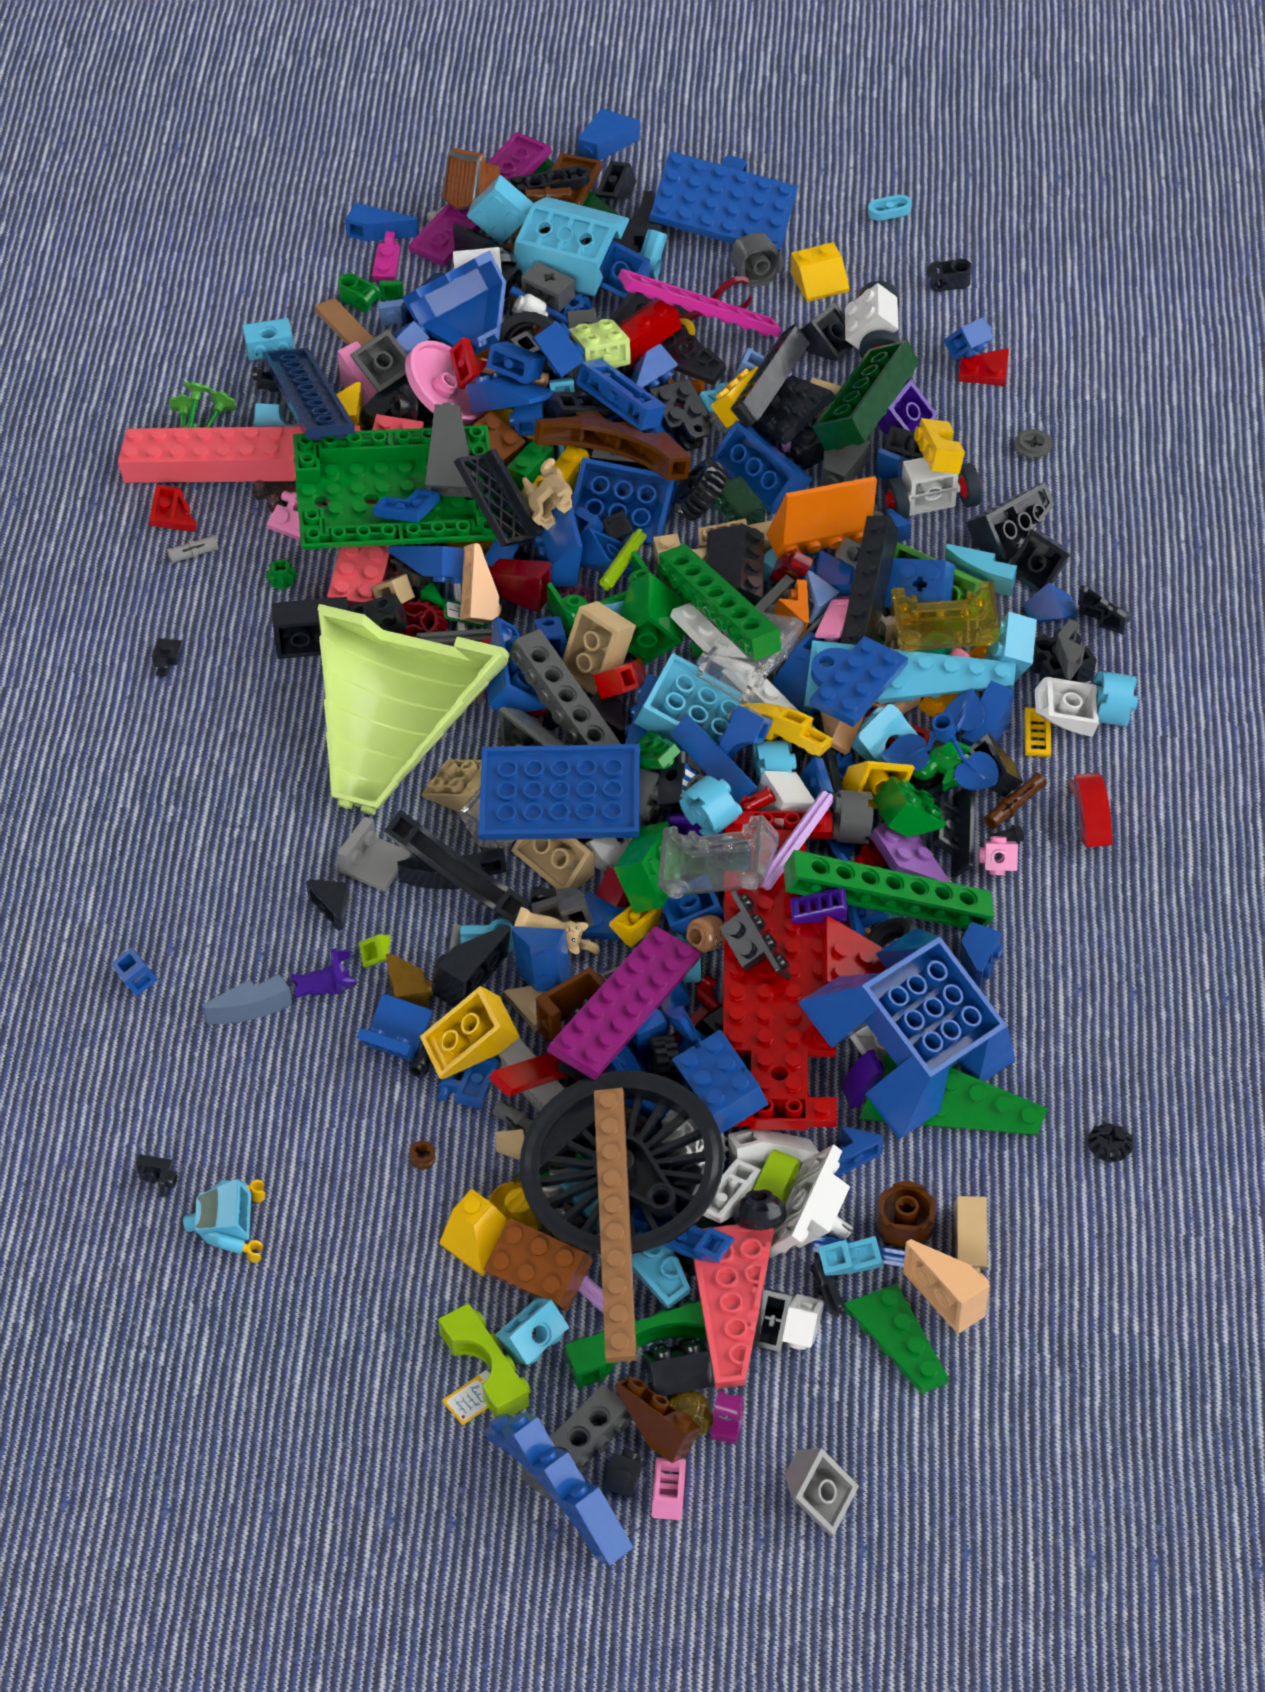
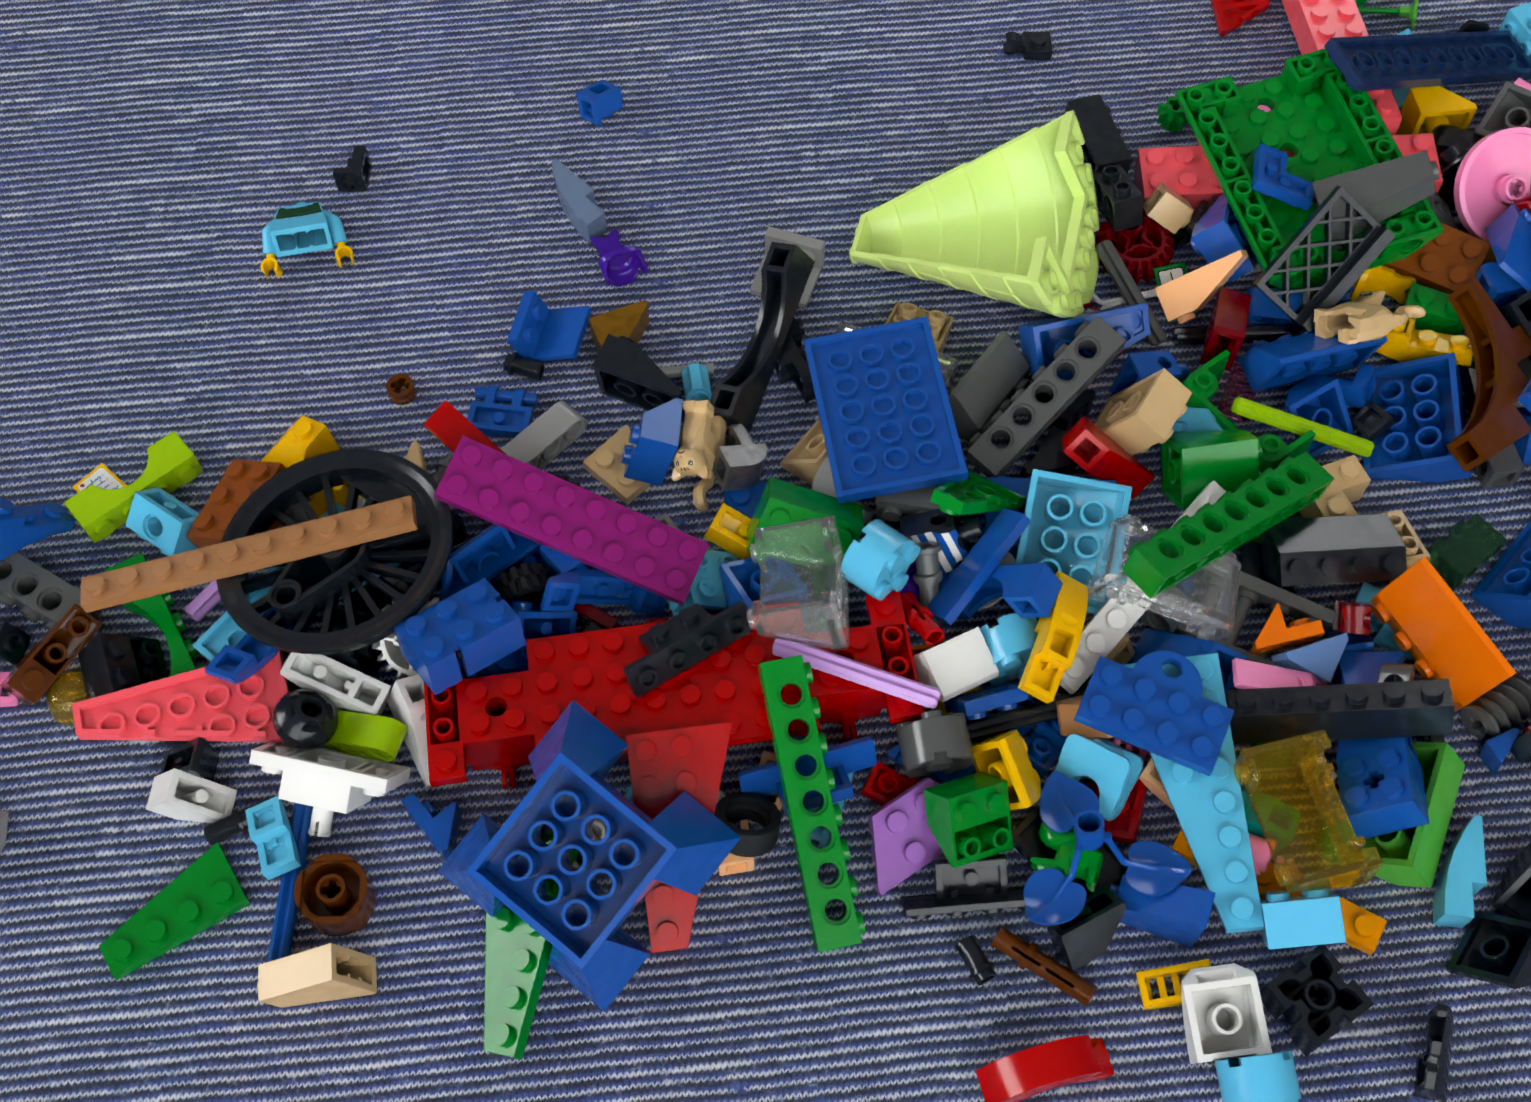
camera: 80 degrees right, 10 degrees up
light grey pin [167,535,219,564] -> none
black slope [306,879,350,931] -> none
lime slope [358,934,391,968] -> none
yellow slope [420,986,520,1080] -> none
green slope [421,582,444,613] -> none
black pin [531,884,557,902] -> none
reddish brown panel [536,967,606,1044] -> none
black gear [672,458,728,521] -> none
medium nougat head [686,915,724,953] -> none
magenta leg [710,1391,744,1445] -> none
dark purple slope [790,888,847,924] -> none
light nougat slope [903,1239,990,1334] -> none
blue slope [960,922,1004,988] -> none
bright pink brick [979,836,1018,875] -> none
blue slope [1023,583,1078,624] -> none
dark grey slope [1055,619,1085,680] -> none

